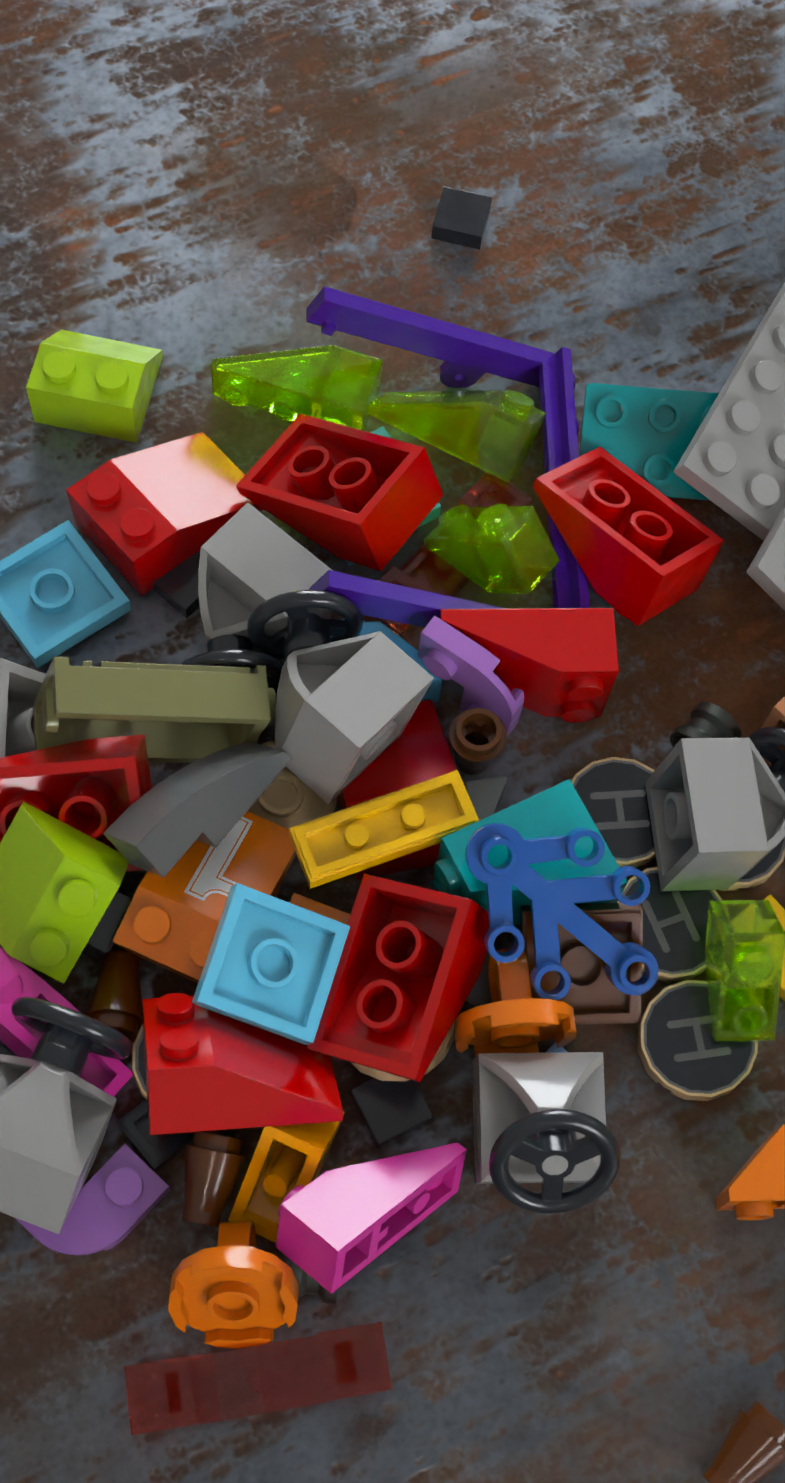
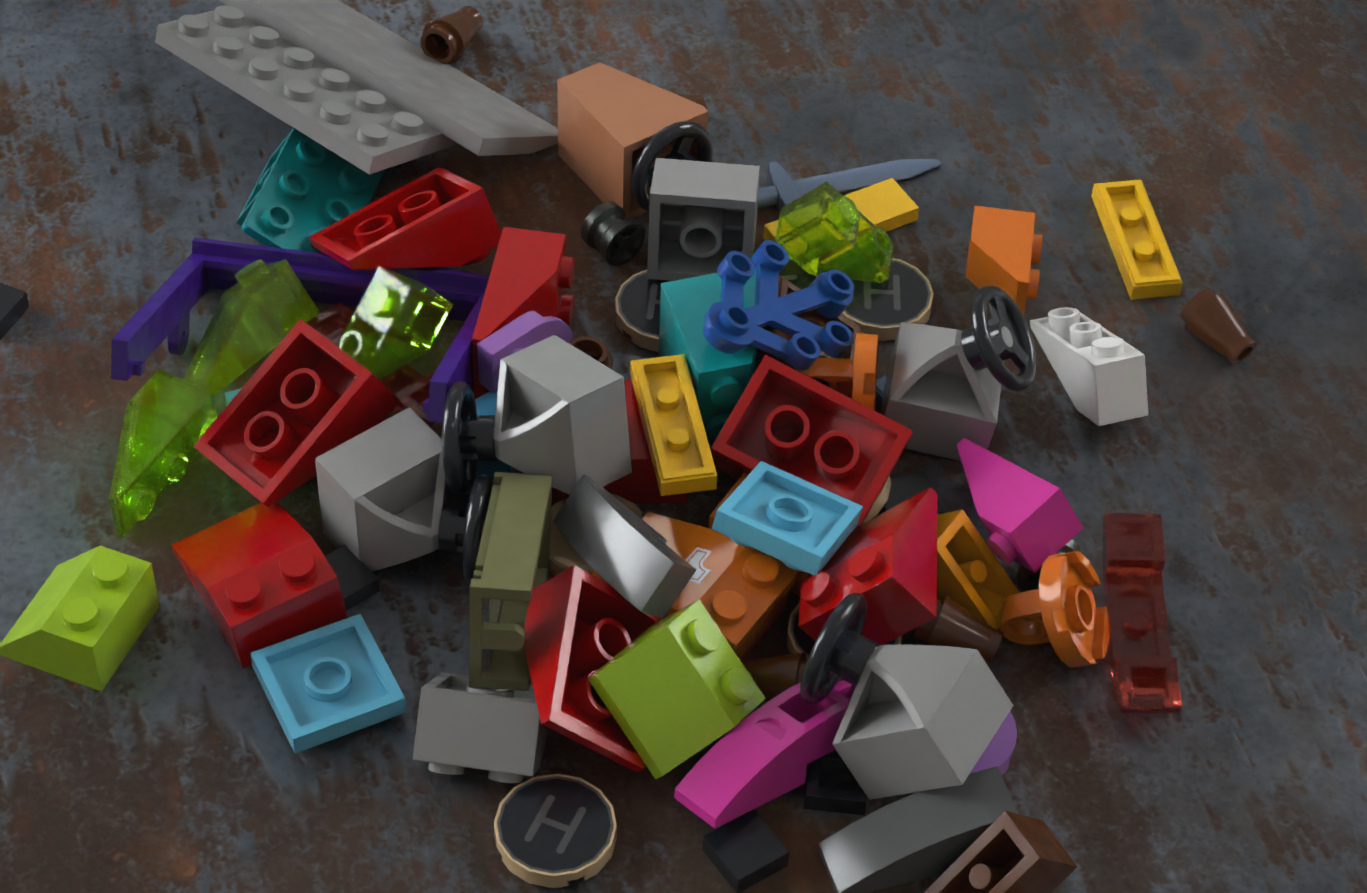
camera: 75 degrees left, 20 degrees down
none -> white slope [1030,307,1148,426]

